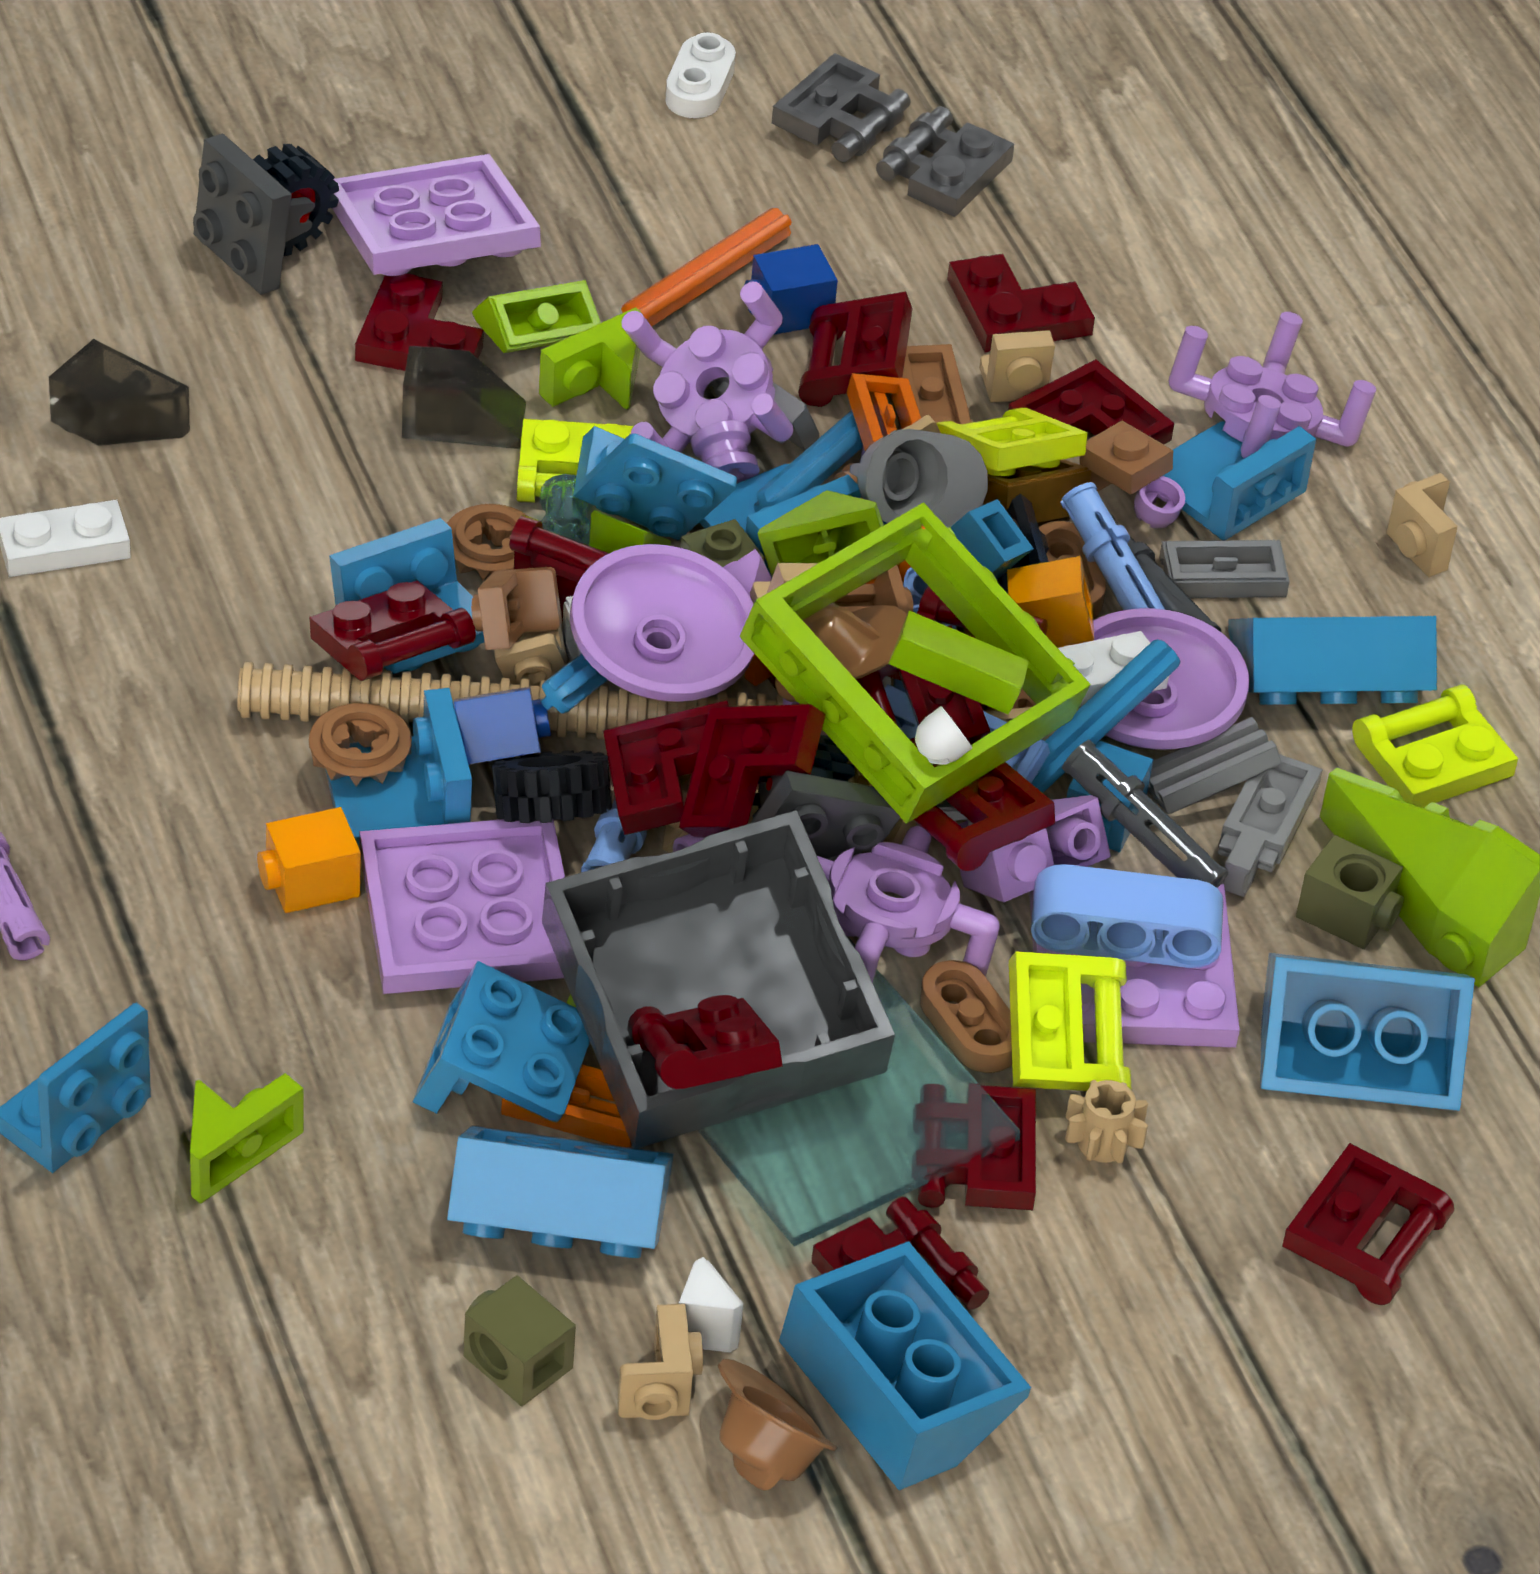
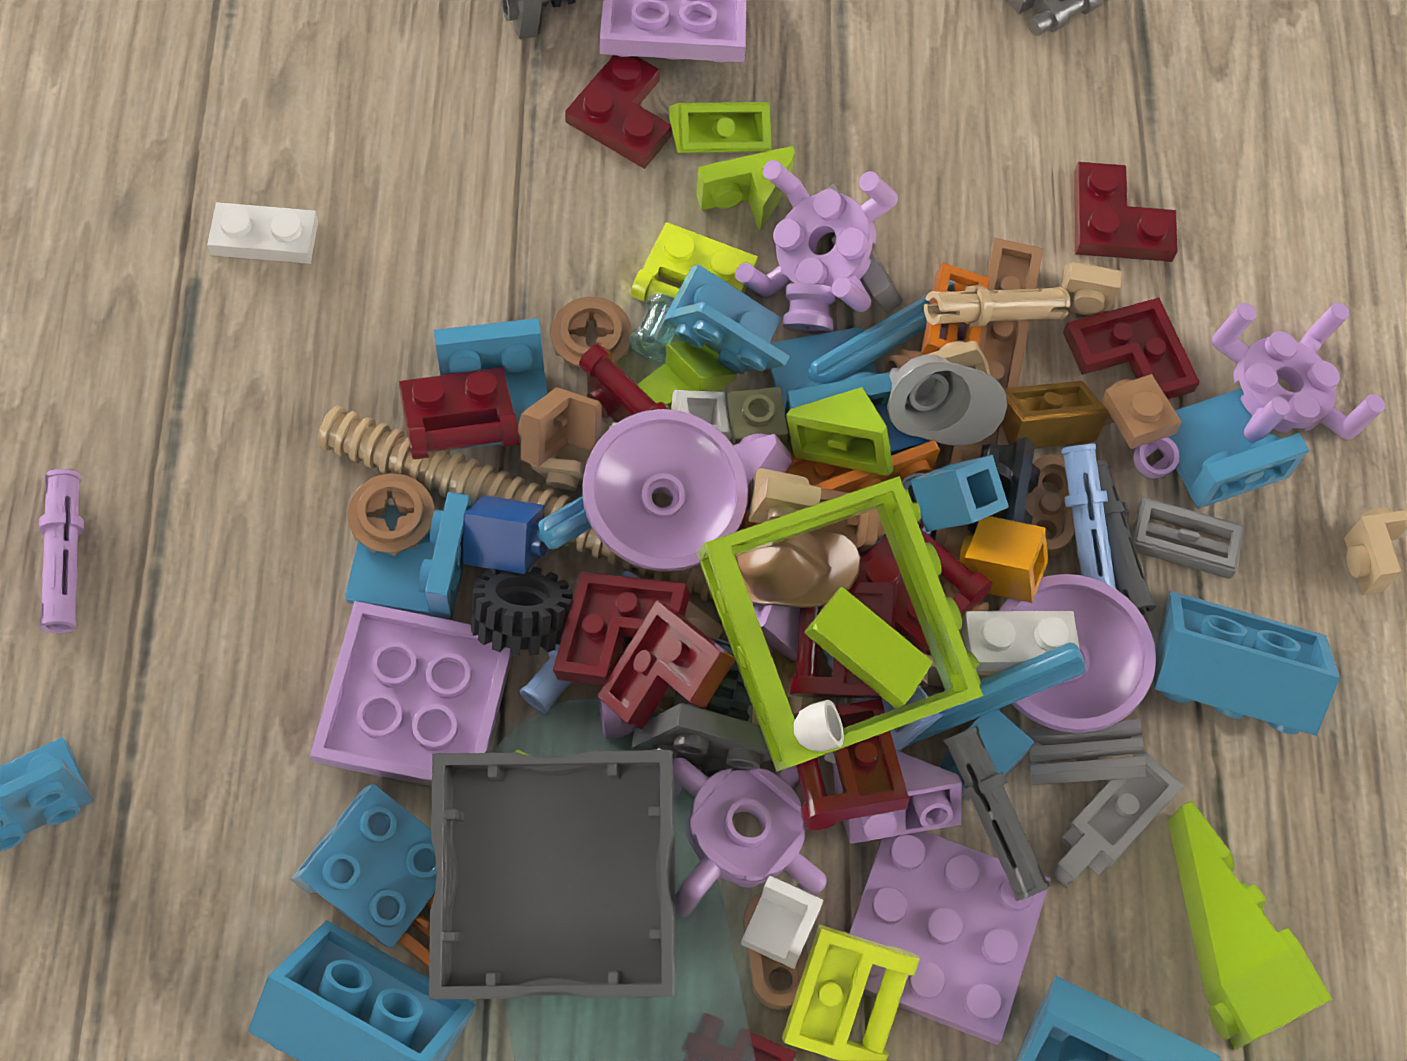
camera: 20 degrees right, 20 degrees up
clear smoke slope [49,339,190,446] -> none
lime slope [190,1073,304,1204] -> none
light orange brick [257,807,361,913] -> none
clear smoke slope [402,346,526,449] -> none
orange axle [621,208,792,327] -> none
dark red plate [627,995,783,1089] -> none
blue brick [745,244,838,335] -> none
dark red plate [798,291,913,407] -> none
flat silver plate [876,106,1014,217] -> none
neon yellow plate [936,407,1088,476] -> none
light blue beam [1031,864,1224,968] -> none
olive brick [1296,835,1404,949] -> none
neon yellow plate [1352,684,1518,808] -> none
none -> white panel [741,876,824,969]
none -> tan pin [924,285,1071,327]

